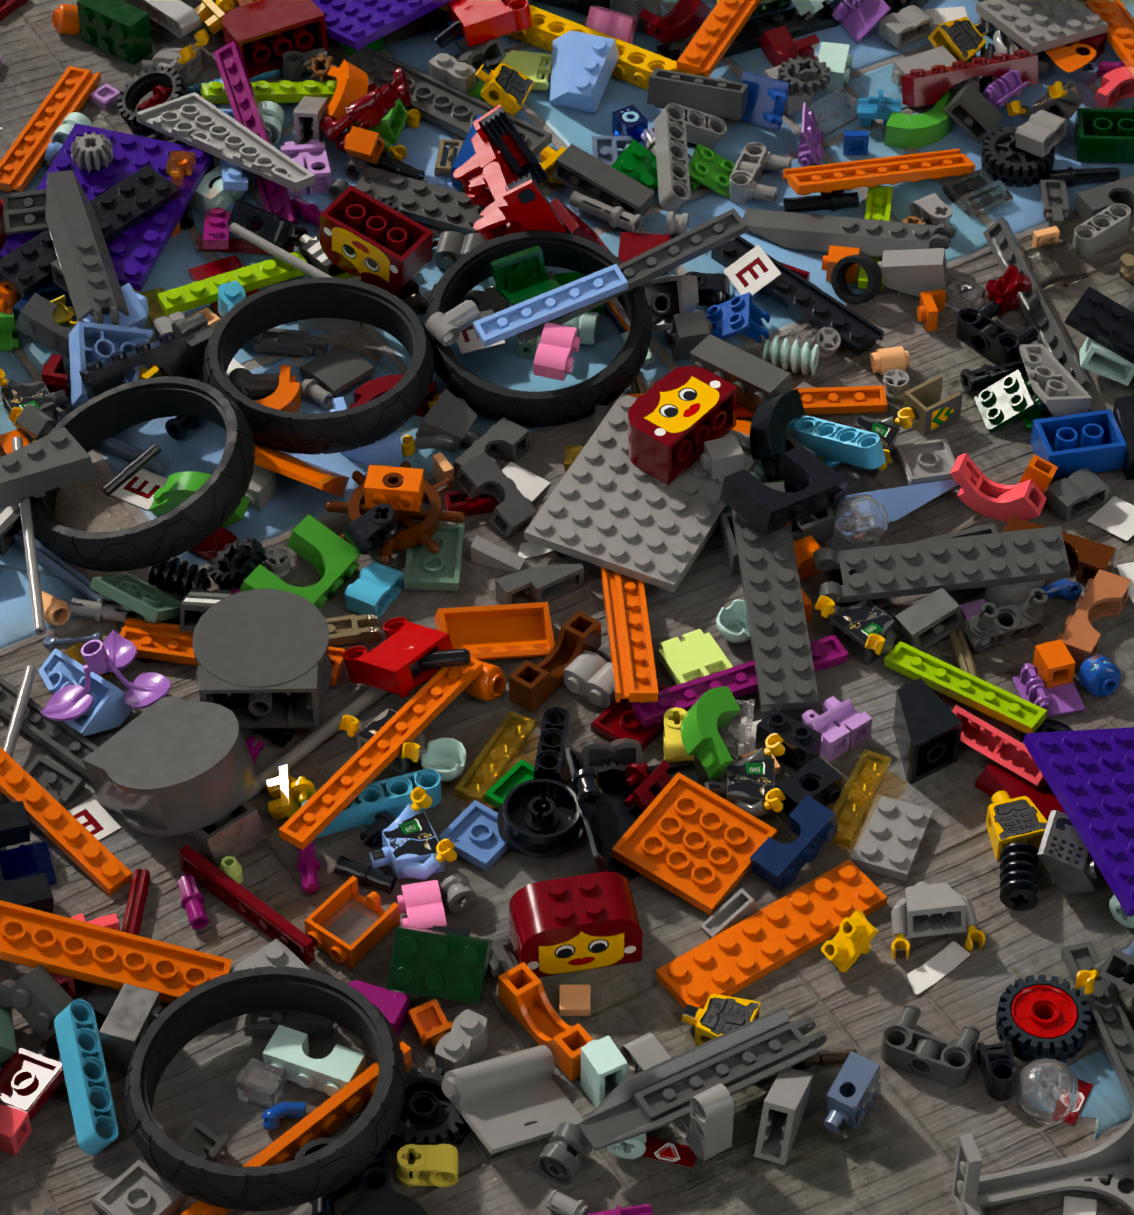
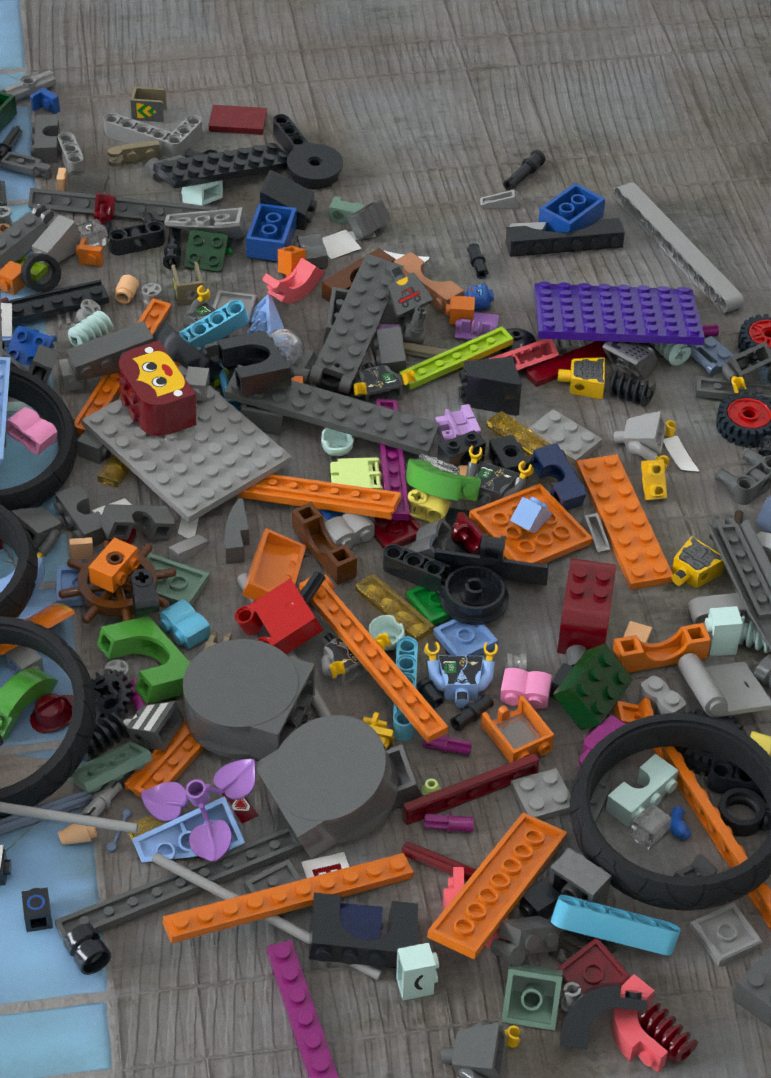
camera: 70 degrees left, 0 degrees up
none -> dark grey torso [387,266,433,319]
none -> light blue slope [510,496,552,533]

